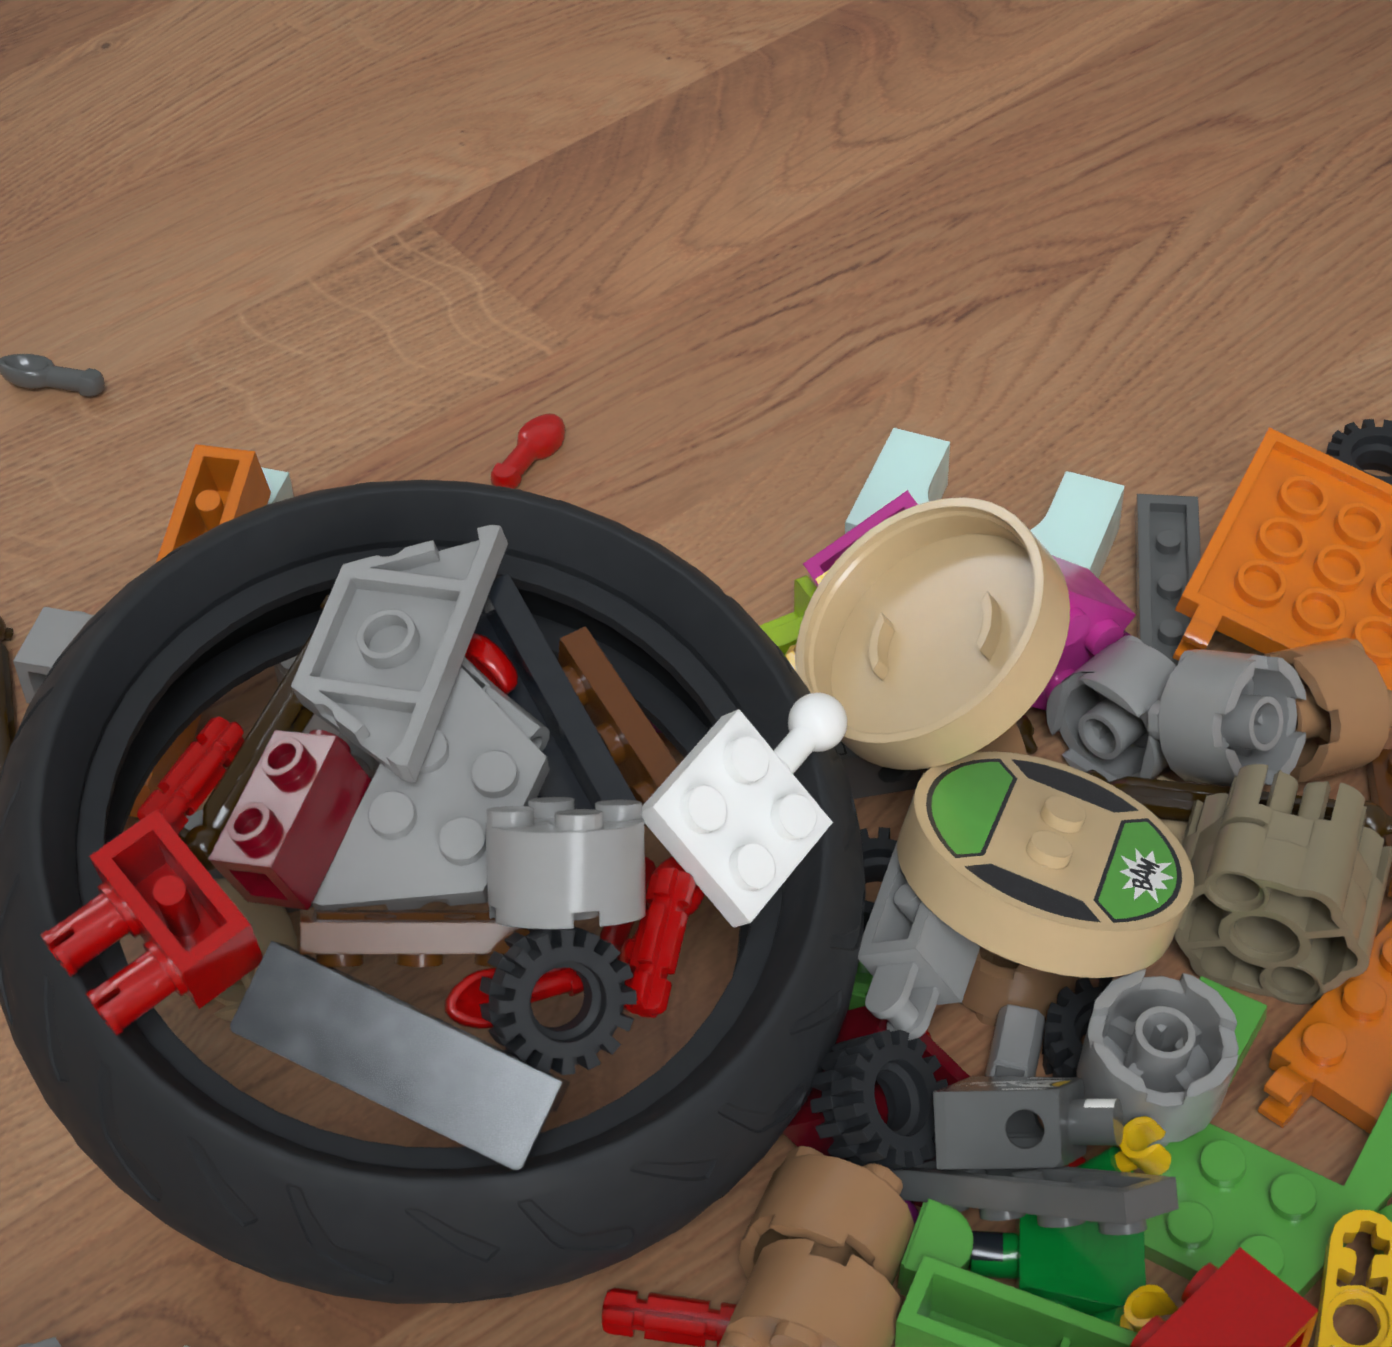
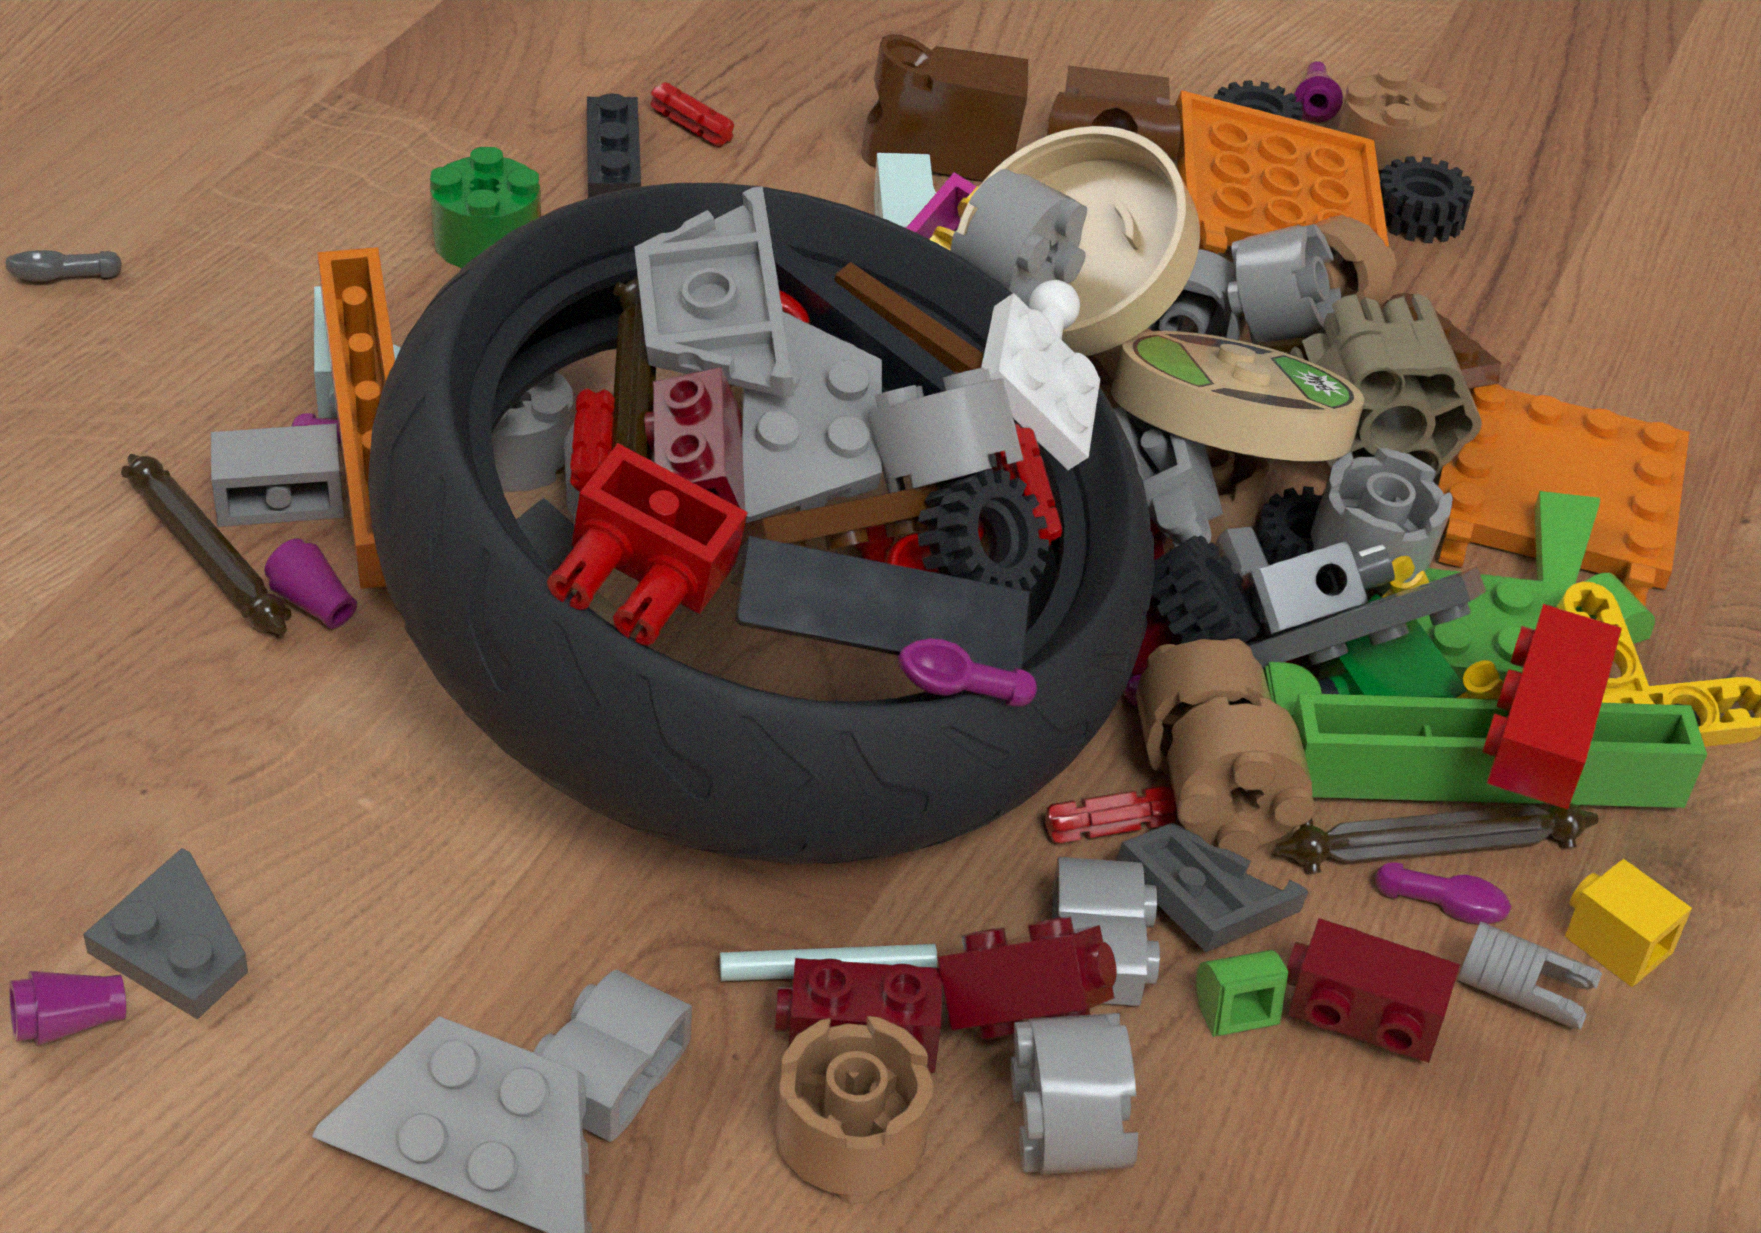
camera: 30 degrees left, 5 degrees down
none -> green brick [430,147,541,268]
none -> black plate [587,93,641,198]
none -> red axle [650,82,735,147]
none -> reddish brown piece [861,34,1028,181]
none -> magenta piece [898,638,1037,707]
none -> light grey brick [951,169,1087,306]
none -> reddish brown piece [1047,66,1181,163]

